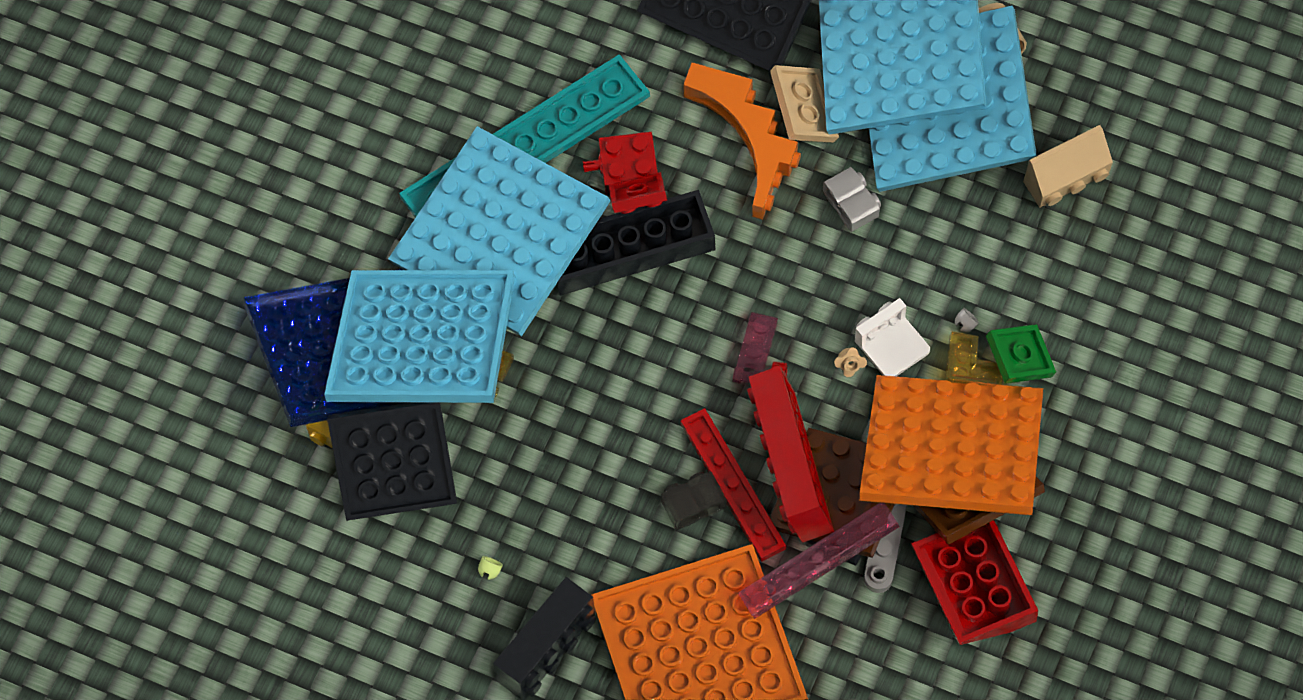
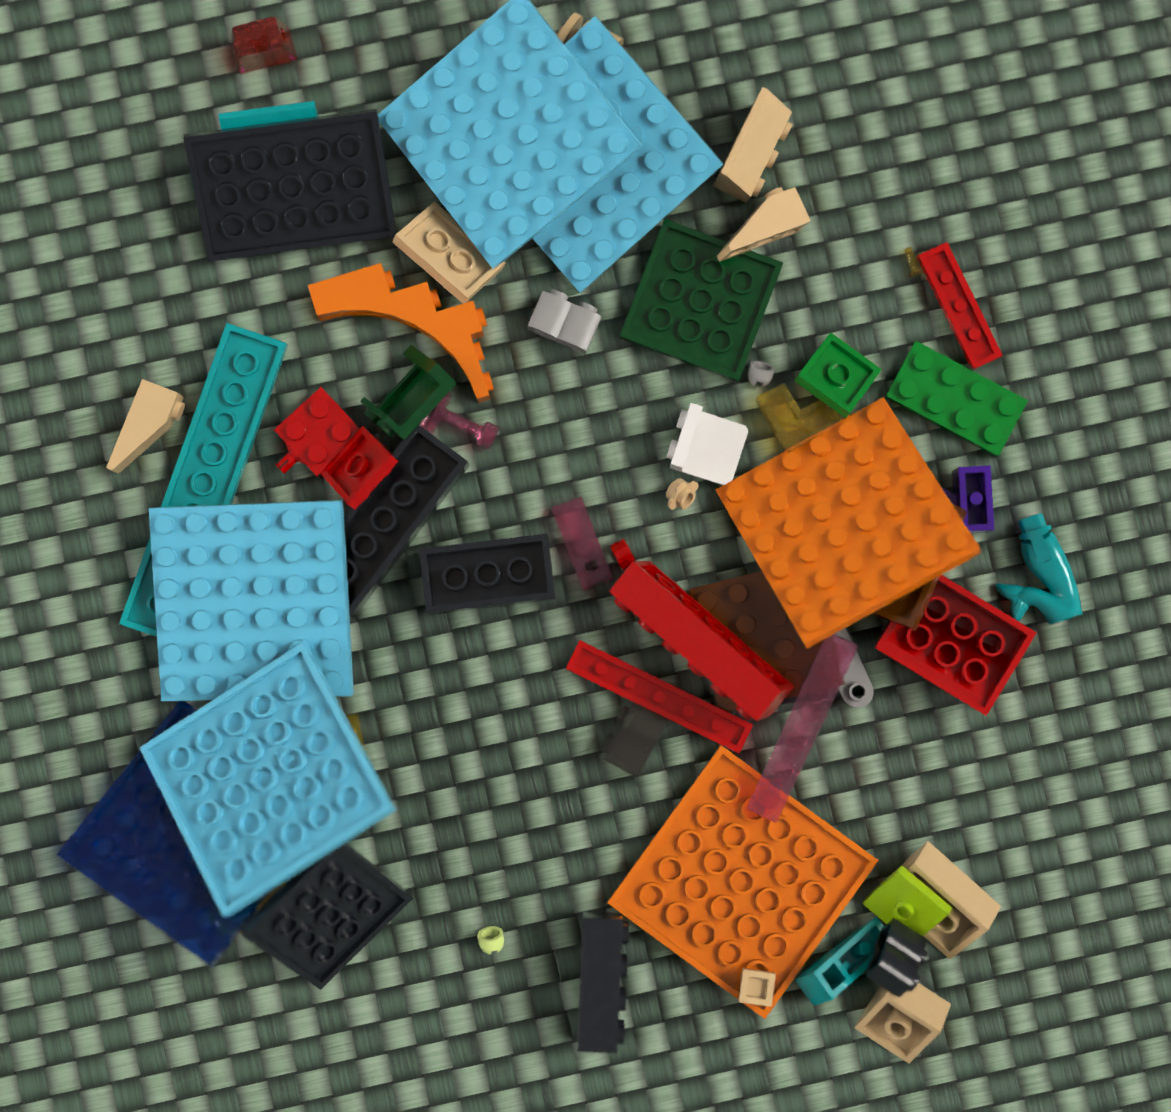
camera: 40 degrees left, 20 degrees up
none -> tan slope [106,379,185,474]
none -> dark green panel [360,345,457,440]
none -> clear pink bar [419,392,499,450]
none -> black brick [419,533,556,615]
none -> dark green plate [620,218,783,382]
none -> tan slope [717,187,811,262]
none -> green plate [884,341,1028,458]
none -> clear yellow piece [904,247,923,277]
none -> red plate [917,242,1003,371]
none -> dark purple brick [943,465,995,534]
none -> teal piece [995,513,1083,625]

